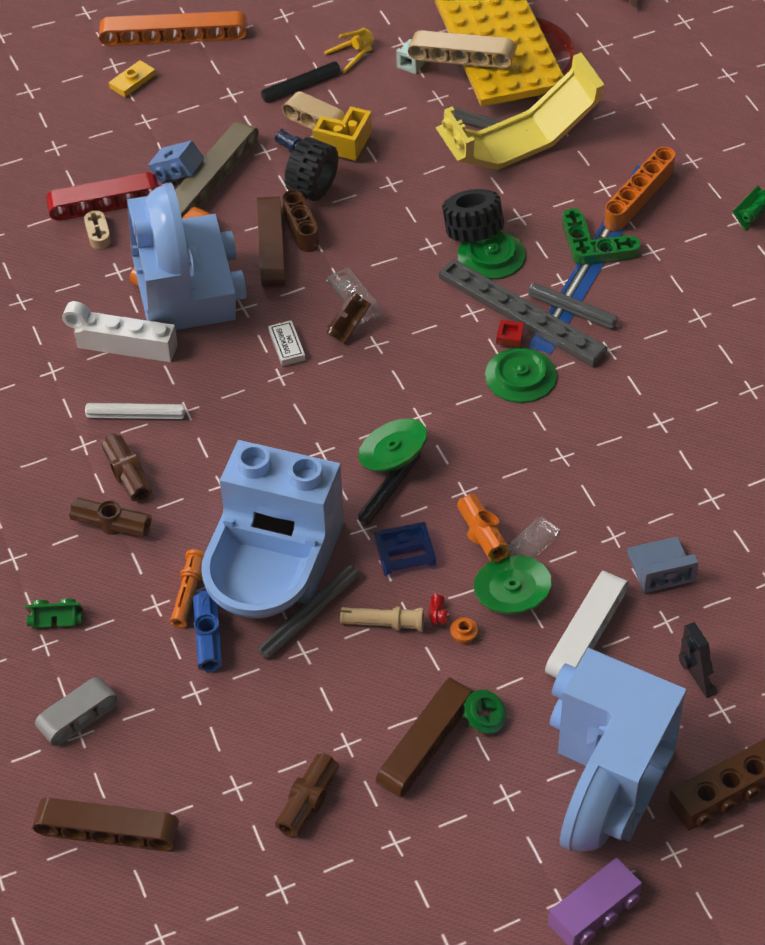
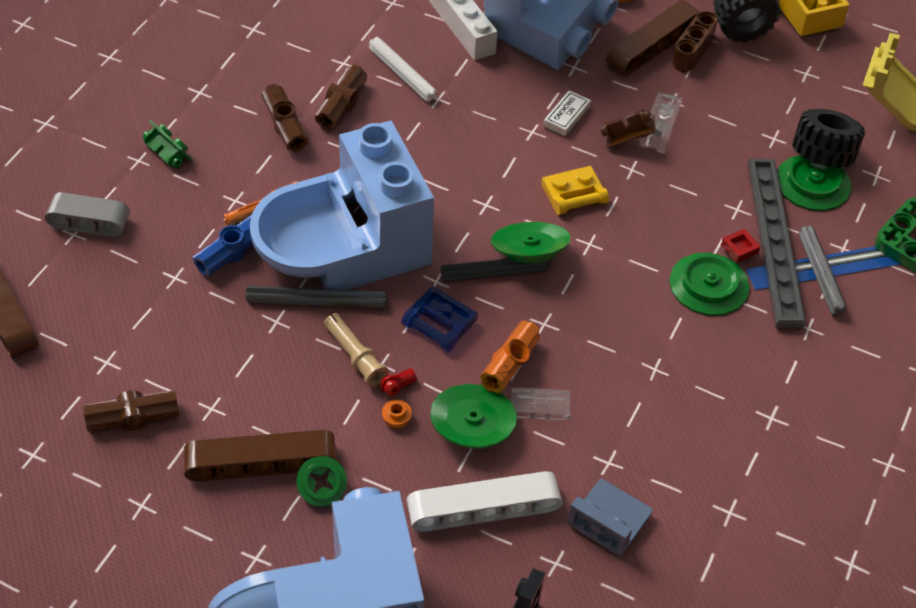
camera: 45 degrees right, 0 degrees up
none -> yellow plate [541,166,609,215]

